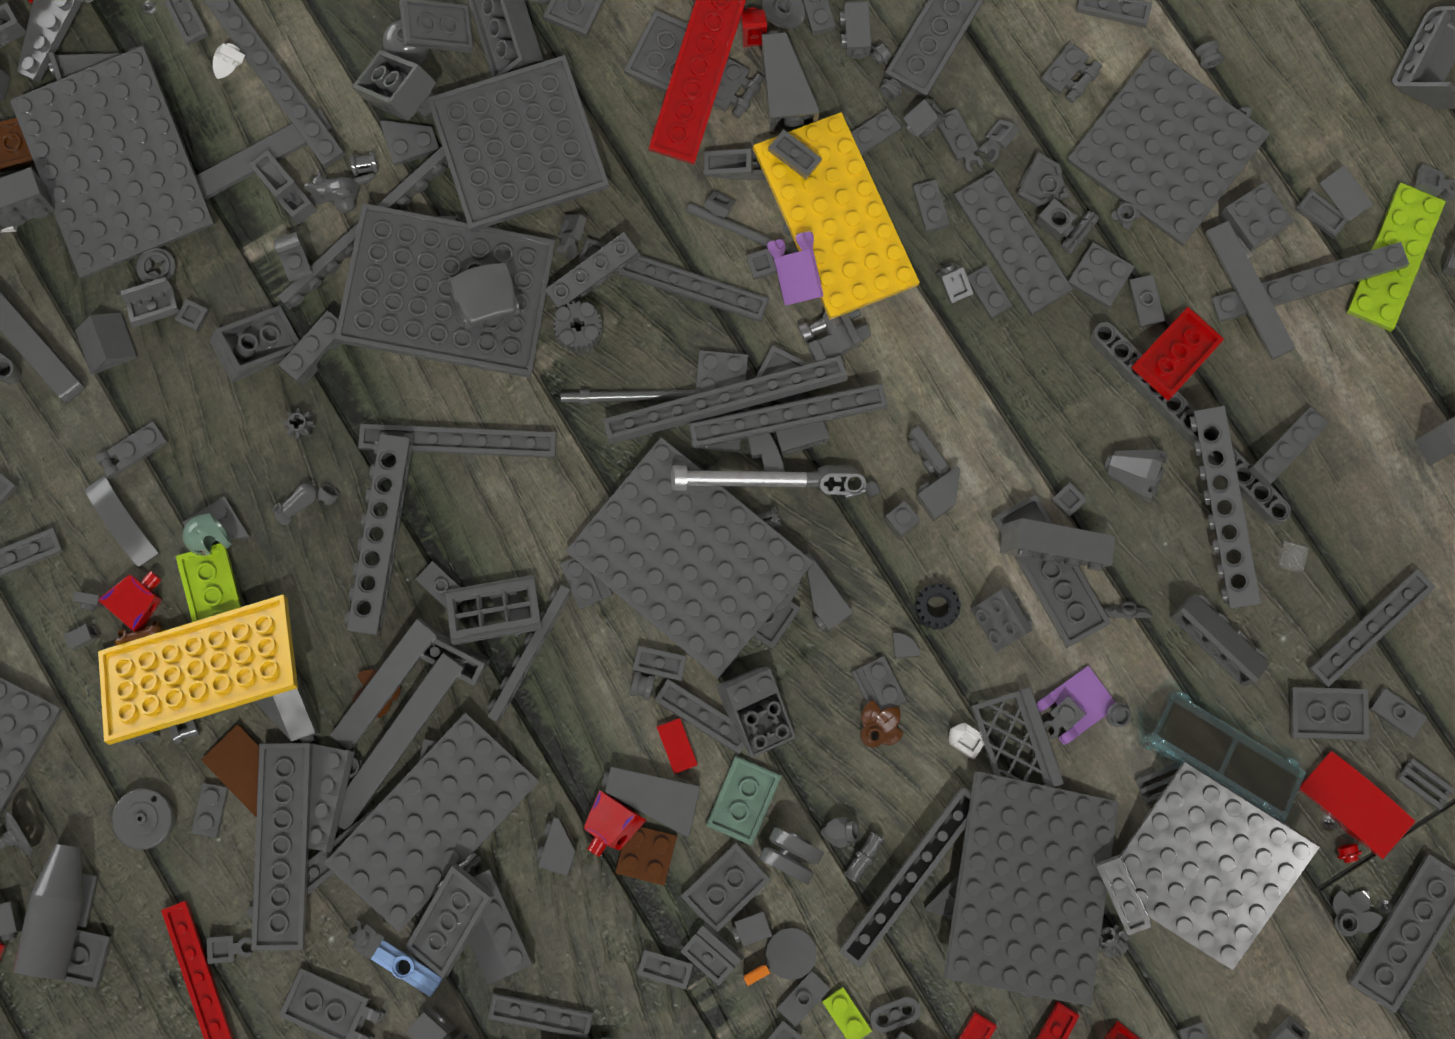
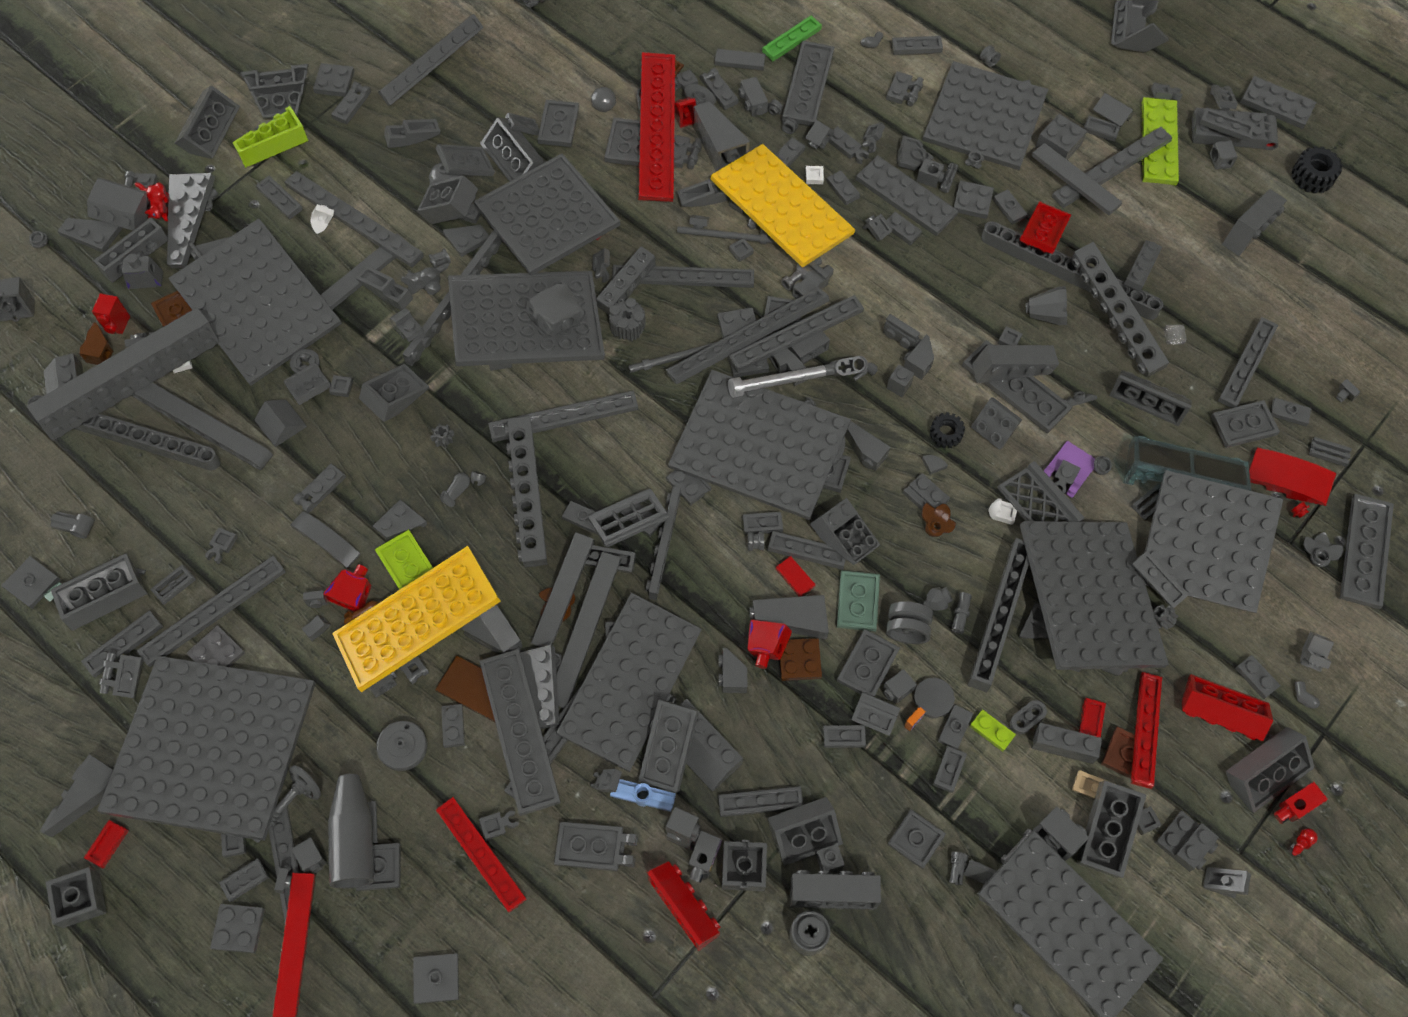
camera: 20 degrees left, 15 degrees down
sand green helmet [182,513,232,556] -> none
dark grey arch [279,310,342,387] -> none
medium lavender flag [767,231,823,306] -> none
dark grey plate [768,129,822,180] -> none
none -> white plate [806,166,824,184]

